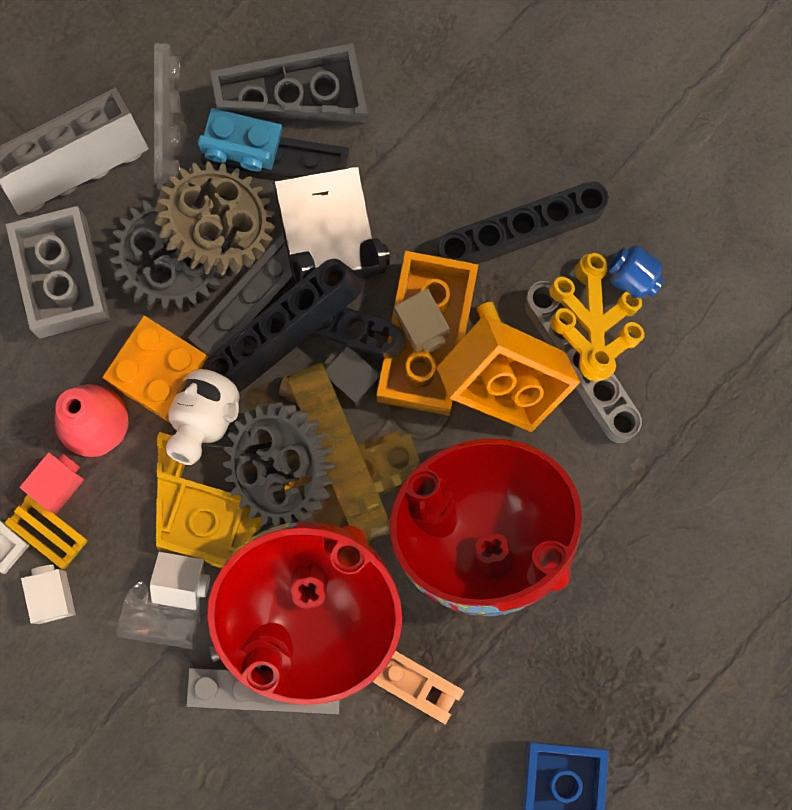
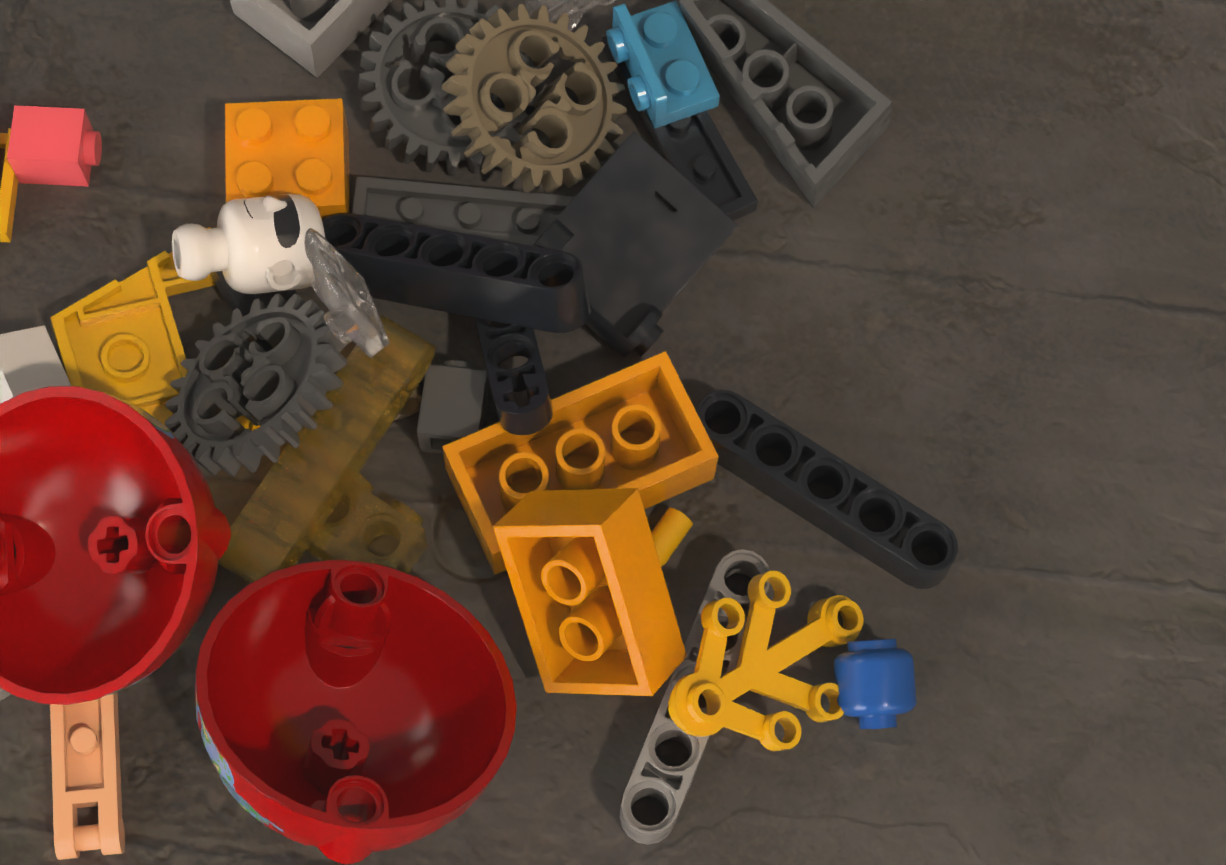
camera: 50 degrees right, 10 degrees down
coral cone [54,384,129,457] -> none
dark tan brick [394,288,450,353] -> none
none -> clear plate [304,228,390,358]

